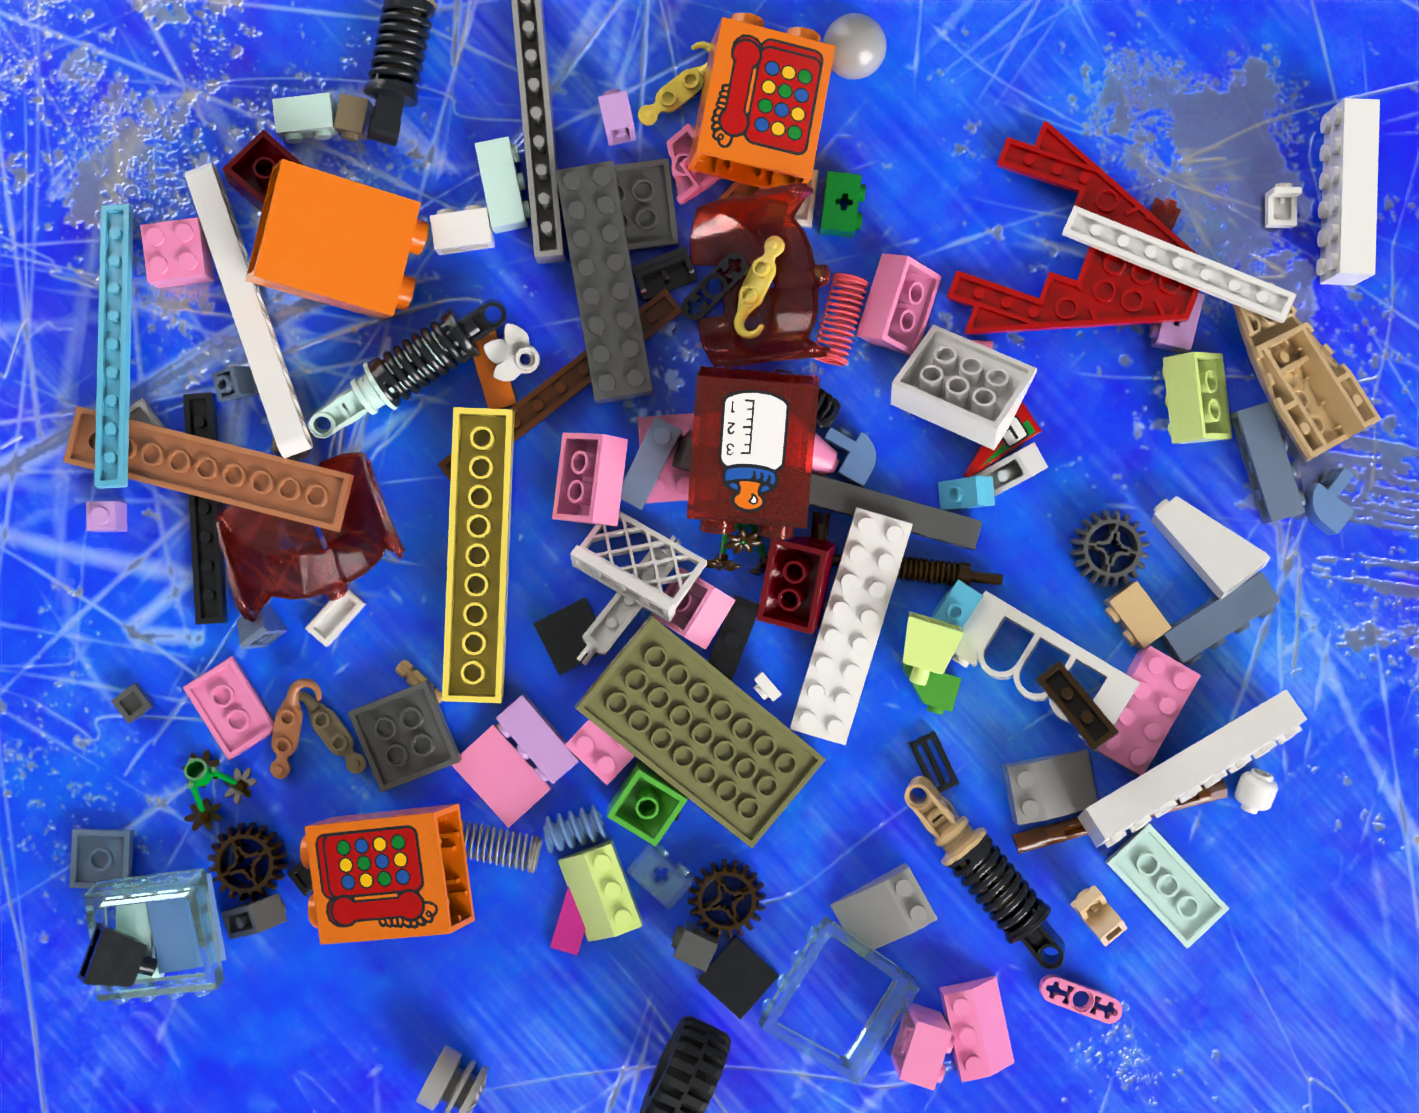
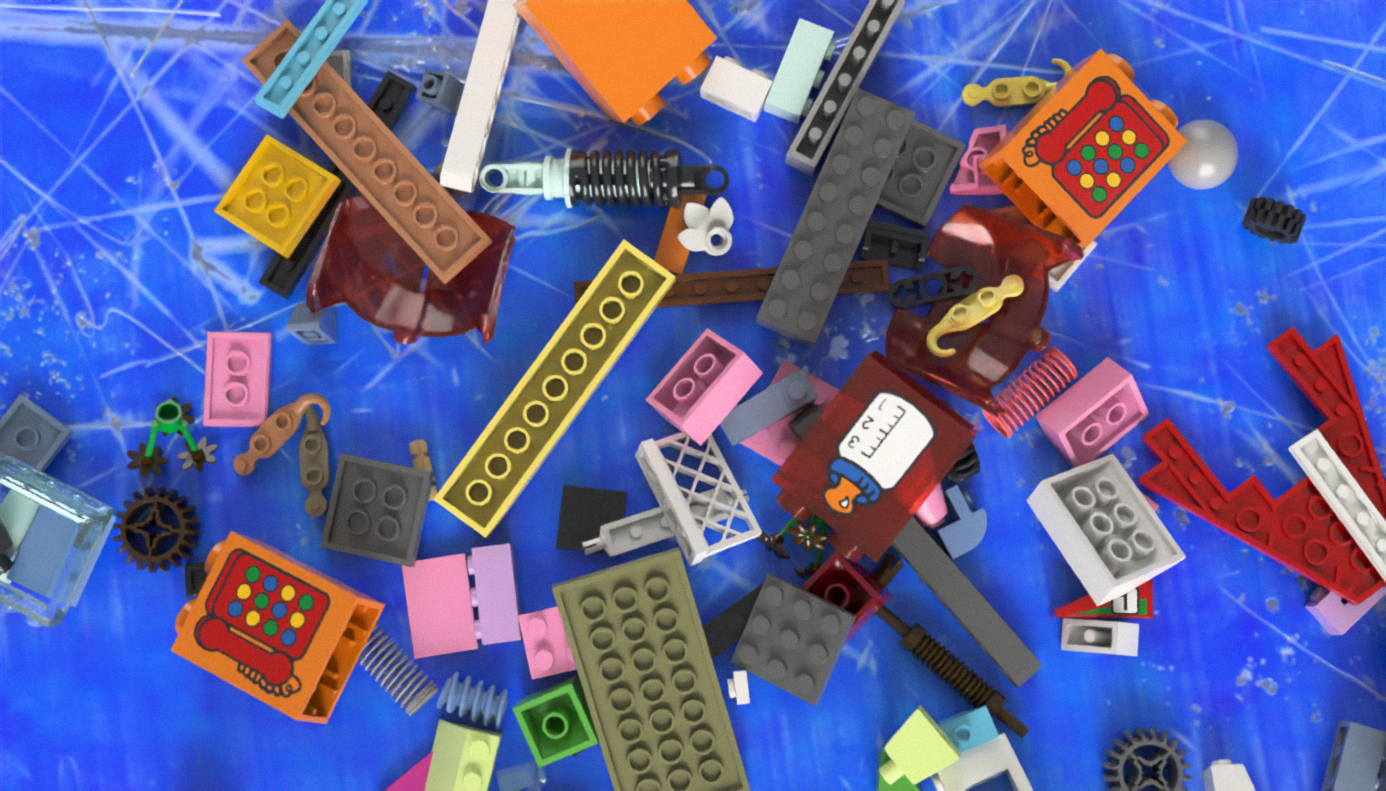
camera: 30 degrees right, 5 degrees down
lavender brick [86,501,127,532] -> none
dark grey plate [111,683,155,724] -> none
dark grey slope [221,893,288,939] -> none
white tile [305,585,366,647] -> none
lavender brick [598,89,636,146] -> none
bright pink slope [651,567,736,650] -> none
white plate [790,507,913,745] -> none
green brick [819,171,866,238] -> none
medium azure brick [938,476,995,511] -> none
yellowish green slope [1162,352,1232,444] -> none
none -> yellow plate [214,134,341,259]
none -> dark grey plate [730,573,857,706]
none -> black tyre [1242,197,1306,244]

